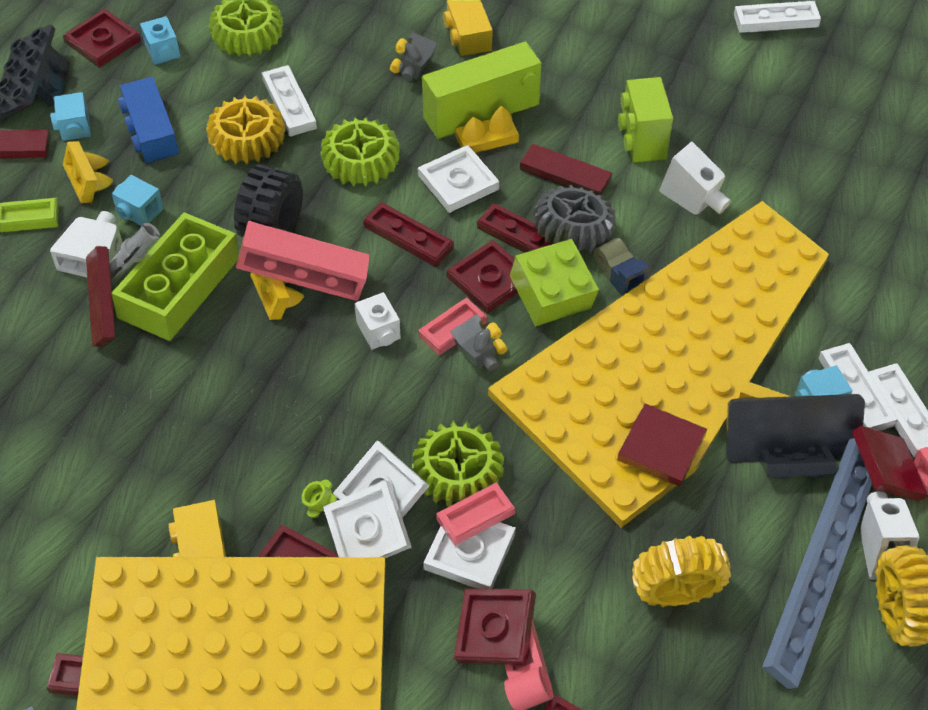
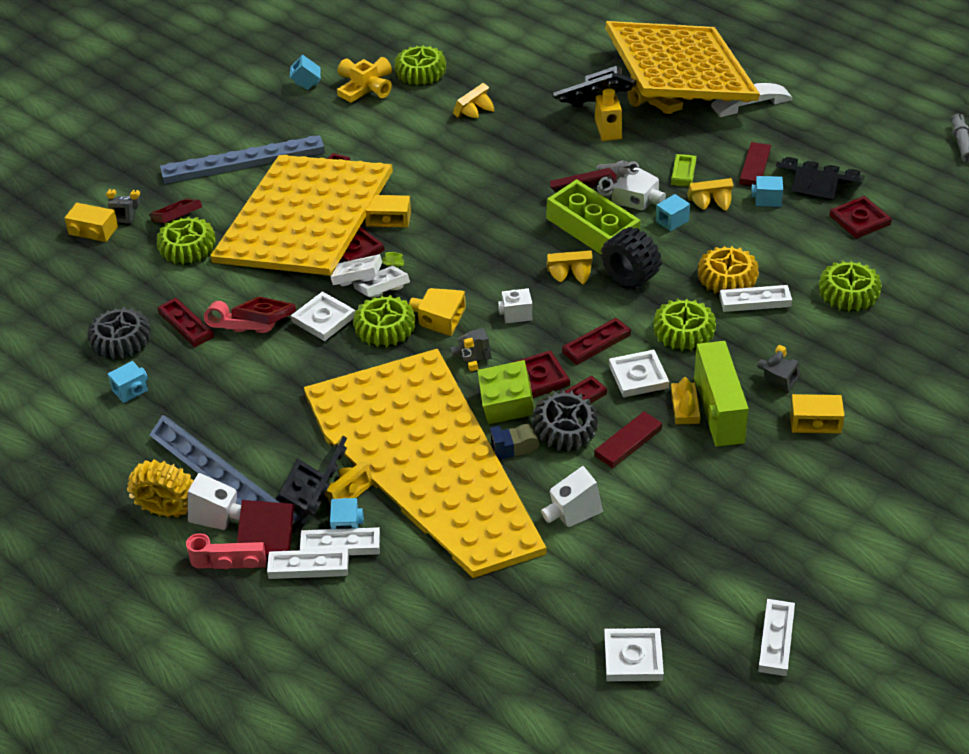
camera: 110 degrees right, 10 degrees down
blue brick [117,77,179,163] -> none
medium azure brick [140,16,180,65] -> none
coral brick [236,221,370,301] -> none
coral tile [418,297,487,356] -> none
coral tile [436,482,515,546] -> none
dark red tile [617,403,707,487] -> none
lime brick [618,77,673,163] -> none
yellow gear [632,536,731,608] -> none
none -> yellow torso [409,288,466,336]
none -> light grey pin [596,160,639,177]
none -> white plate [604,628,664,681]

